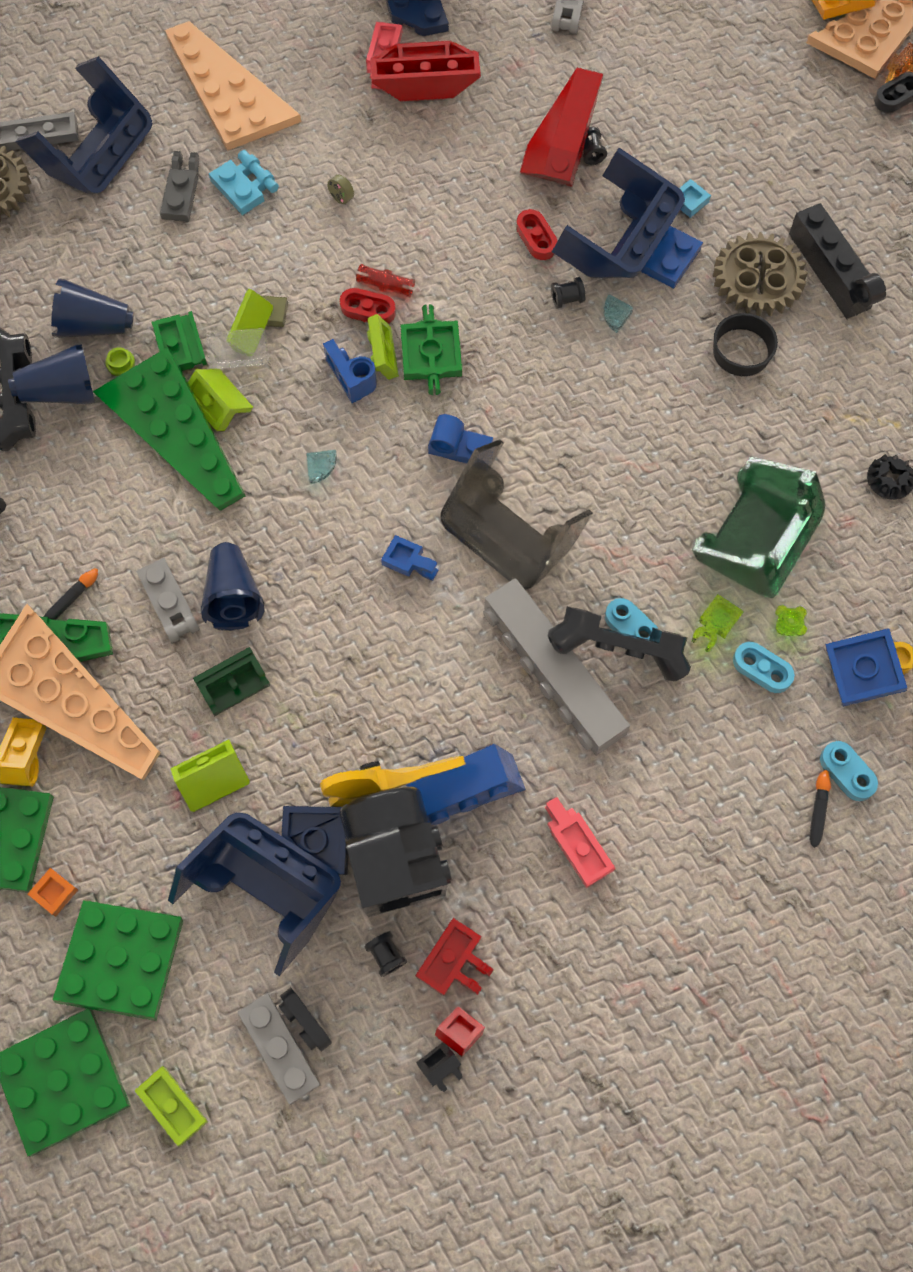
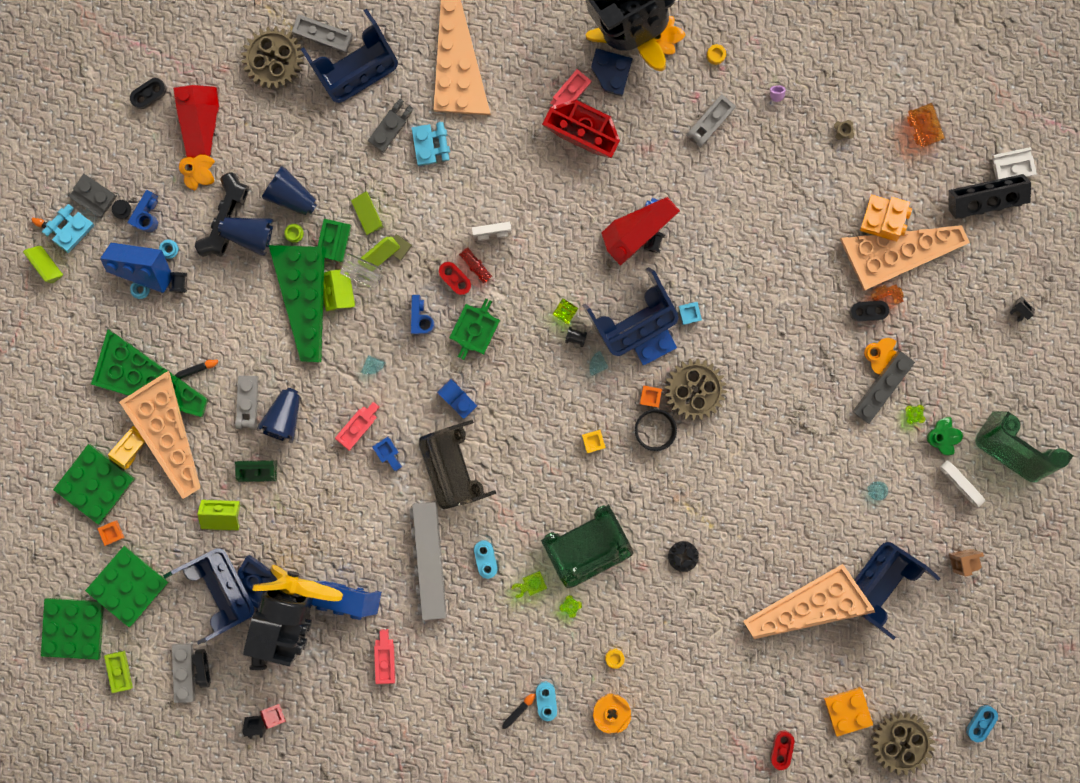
camera: 30 degrees right, 20 degrees up
olive tile [327,174,354,204] -> none
lime plate [367,314,399,380] -> none
red hinge [415,918,493,996] -> none
red plate [516,209,557,260] -> none
black plate [548,606,691,682] -> none
medium azure plate [733,642,795,693] -> none
black hinge [789,203,886,319] -> none
blue plate [825,628,907,707] -> none
none -> coral hinge [335,402,380,451]
none -> lime slope [351,191,384,235]
none -> white plate [472,222,512,241]
none -> clear neon green plate [552,298,579,325]
none -> yellow plate [582,430,606,453]
none -> orange plate [639,385,662,408]

